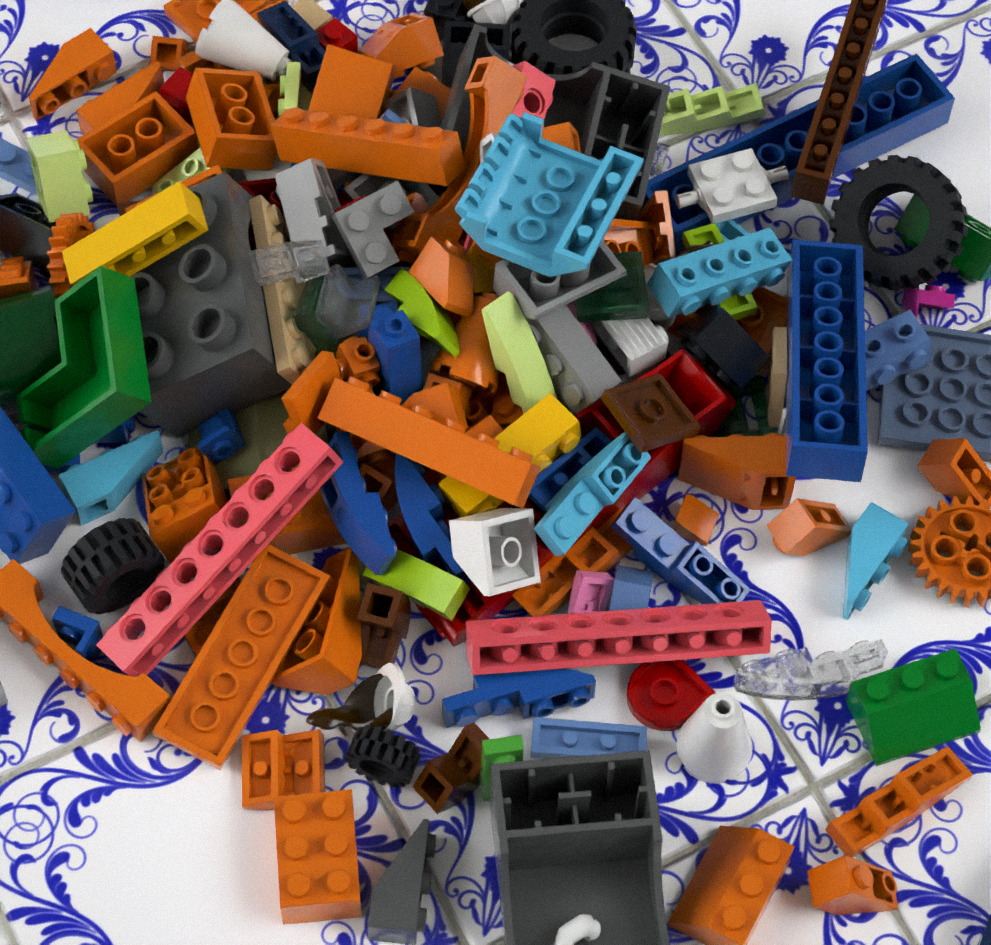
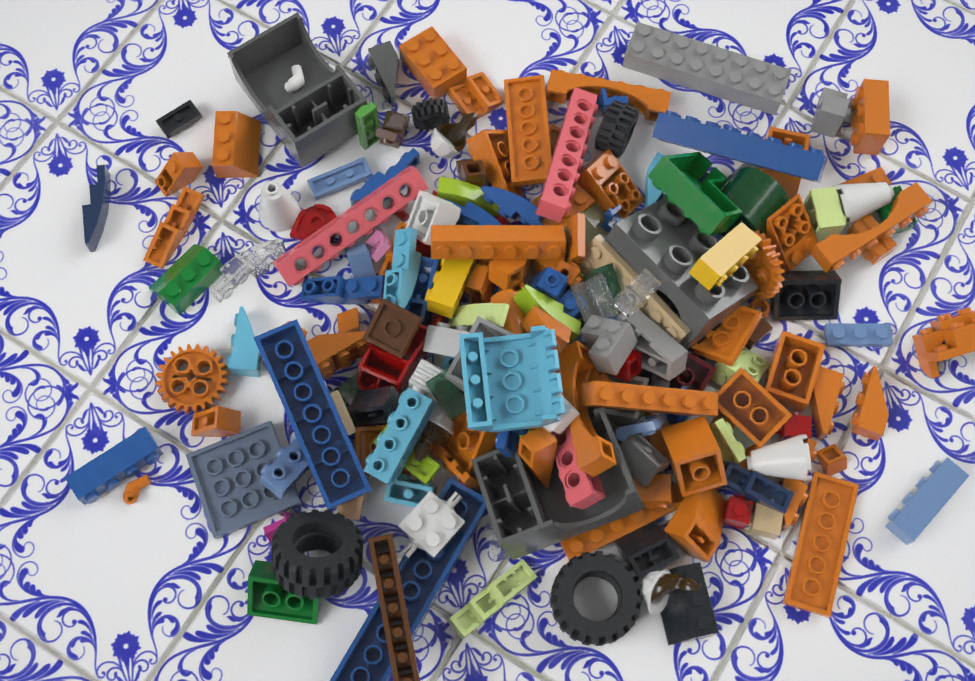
camera: 150 degrees right, 10 degrees up
yellowish green brick [26,130,93,223] -> none

